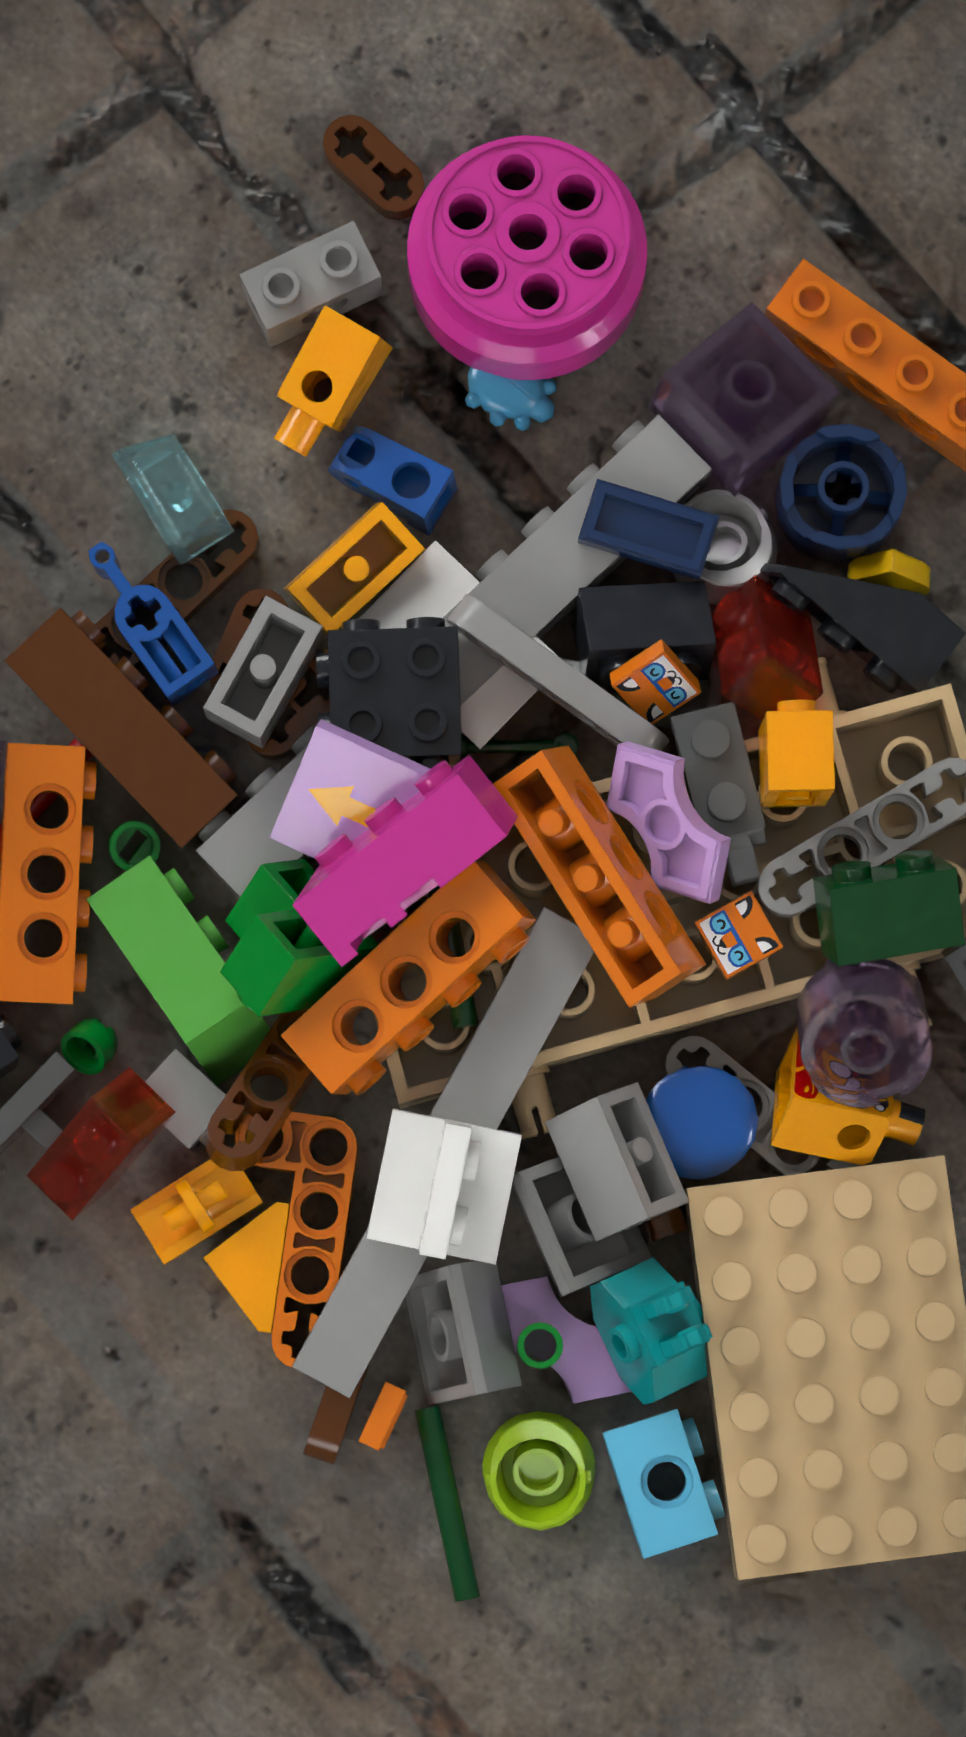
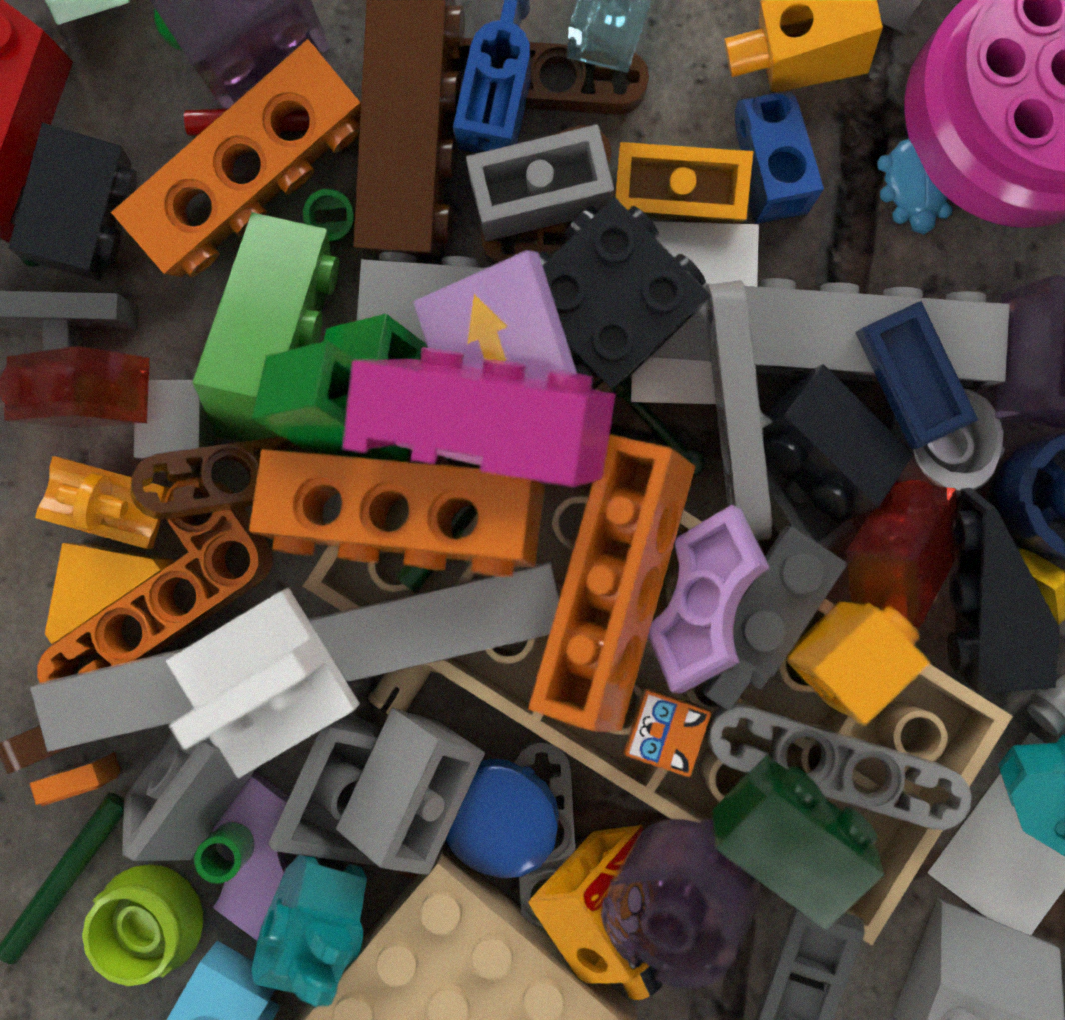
camera: 50 degrees right, 5 degrees up
green hinge [61,1018,118,1075] -> none
tile [609,639,701,725] -> none

